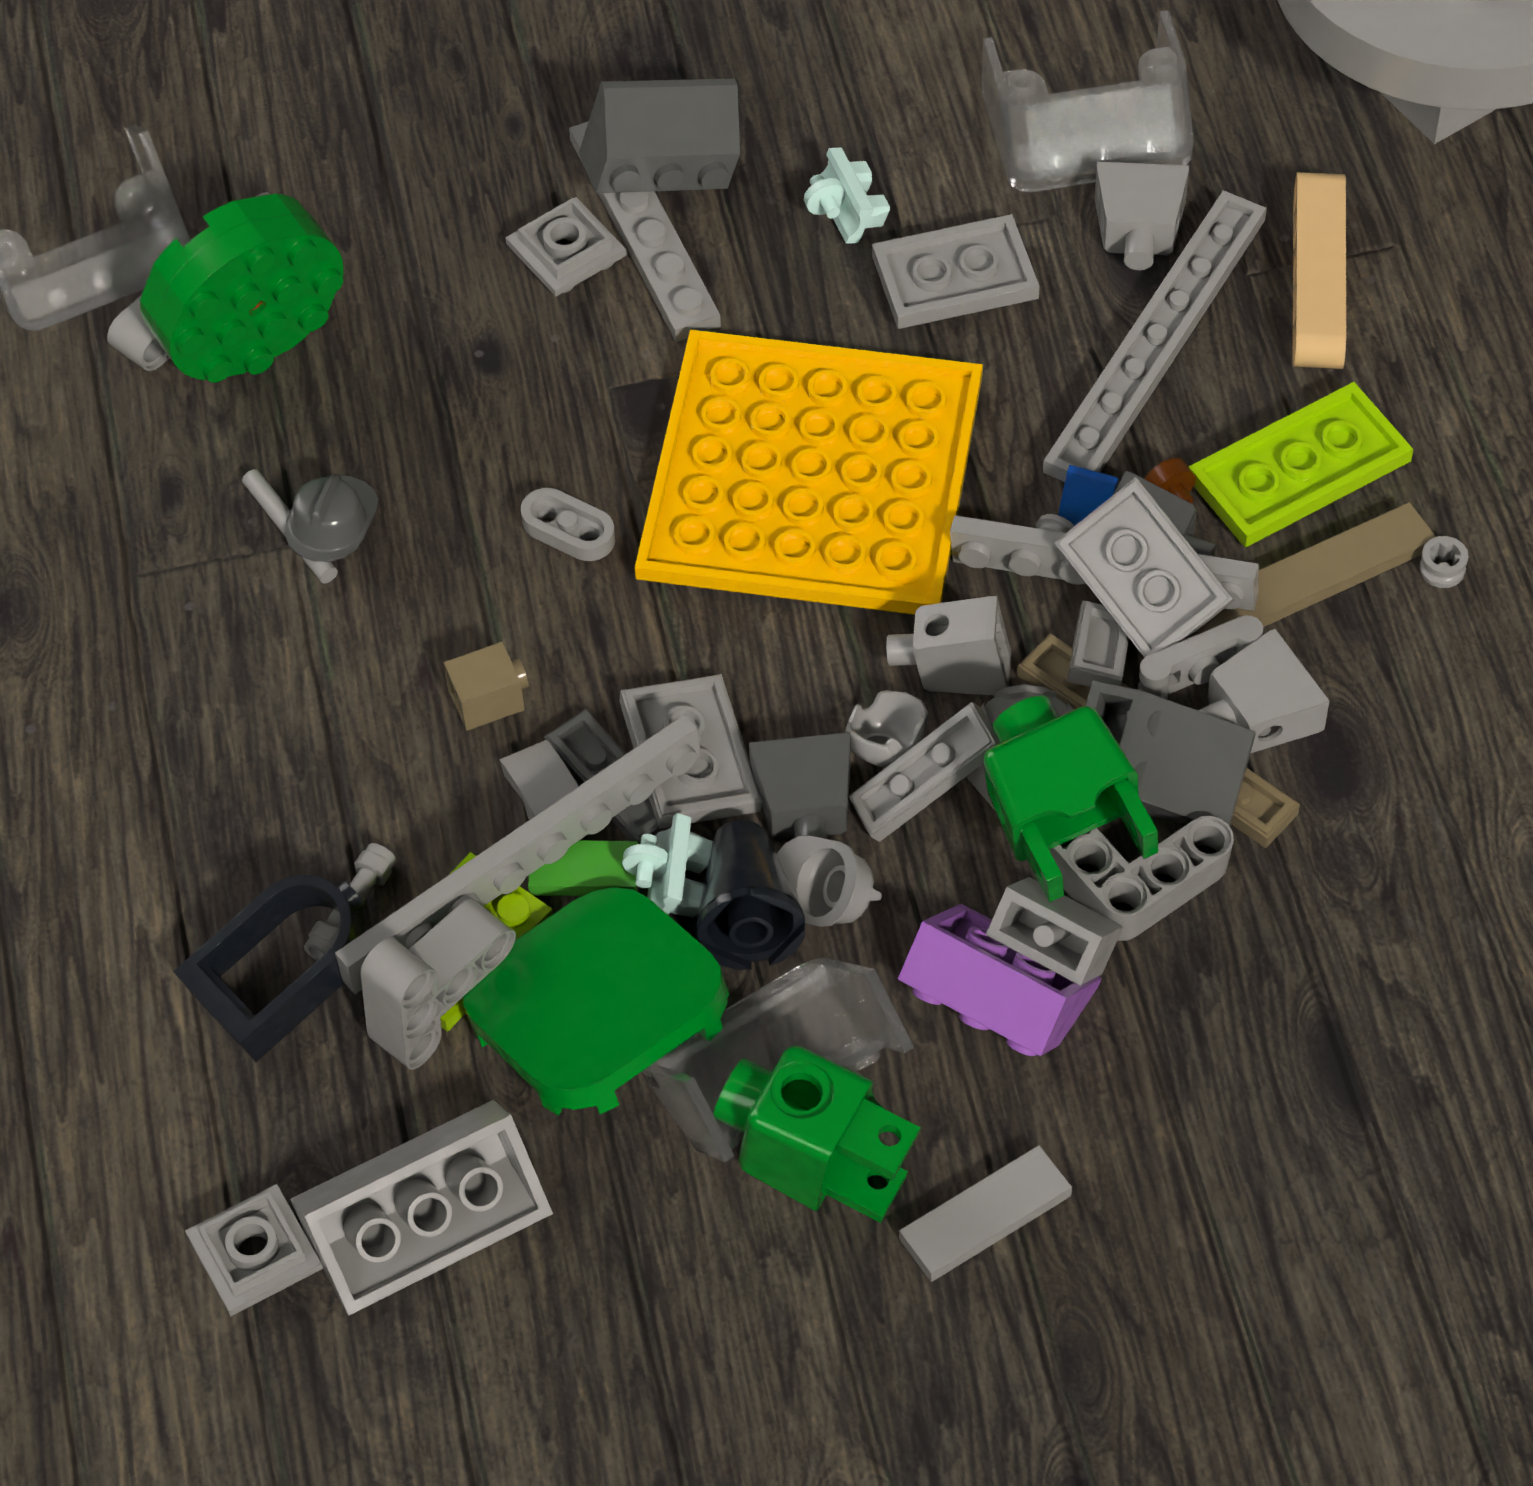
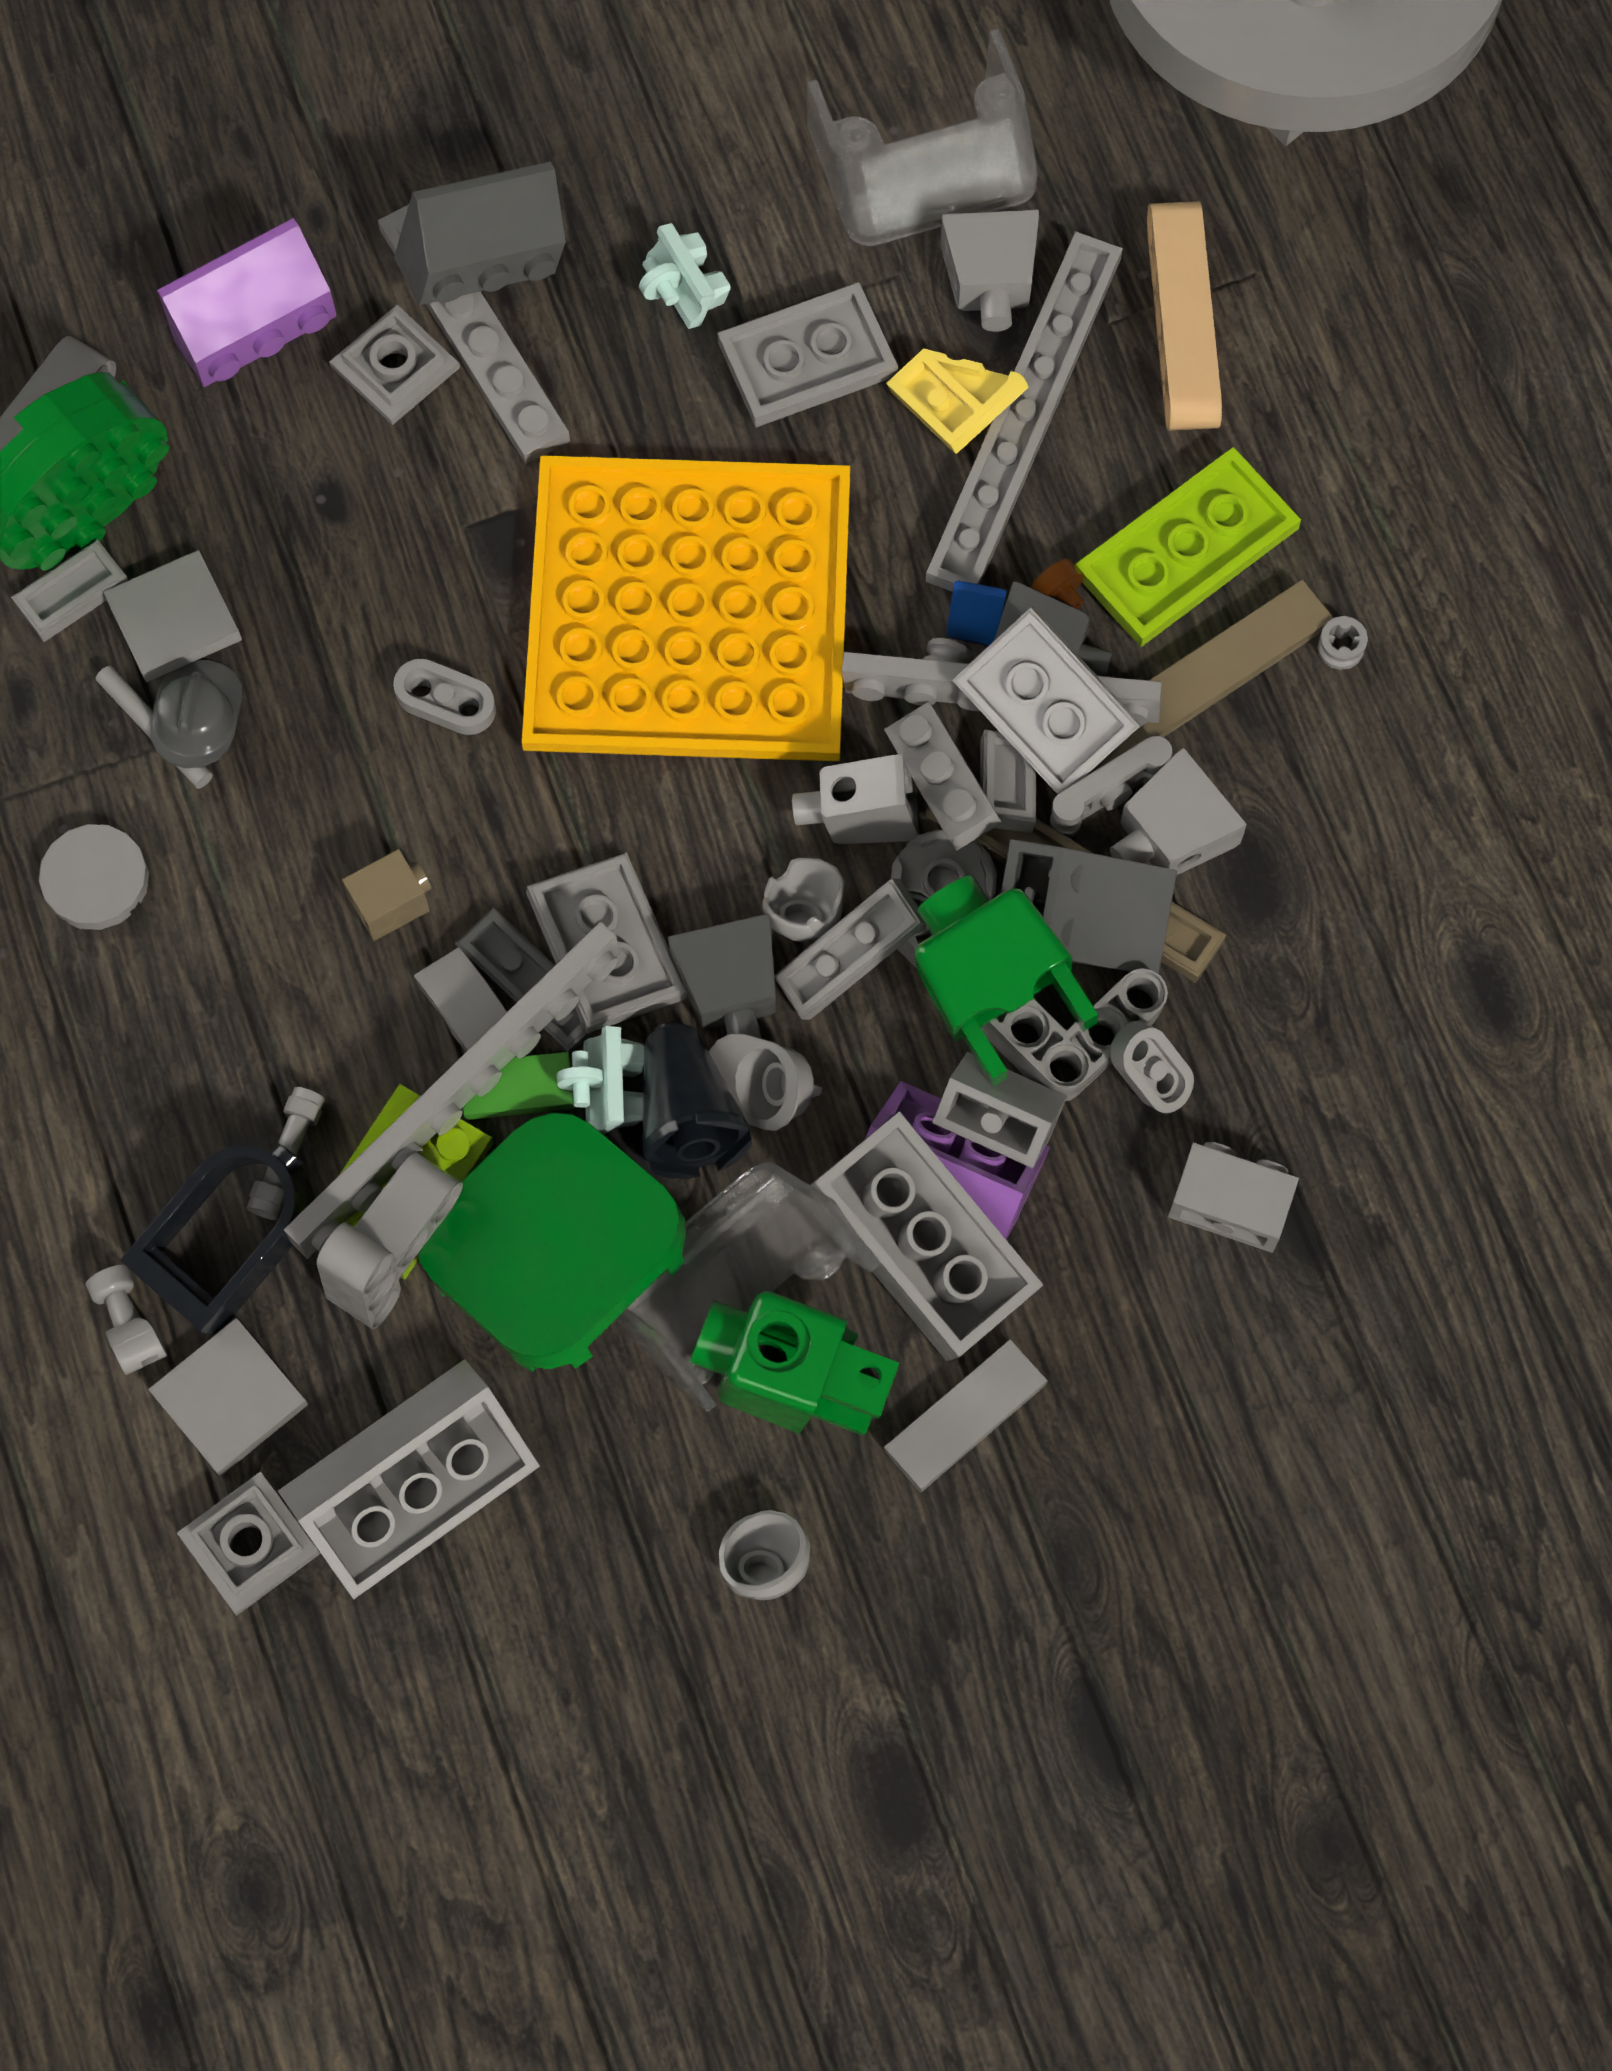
camera: 10 degrees left, 15 degrees up
none -> light grey tile [11,539,128,642]
none -> light grey tile [39,824,149,930]
none -> light grey leg [85,1265,167,1375]
none -> light grey tile [103,550,242,683]
none -> light grey tile [148,1318,308,1477]
none -> slope [157,218,337,387]
none -> light grey piece [719,1510,810,1601]
none -> light grey slope [805,1111,1043,1361]
none -> light grey plate [884,701,1002,851]
none -> light yellow wing [886,349,1029,454]
none -> light grey plate [1110,1021,1194,1113]
none -> light grey brick [1168,1142,1299,1253]

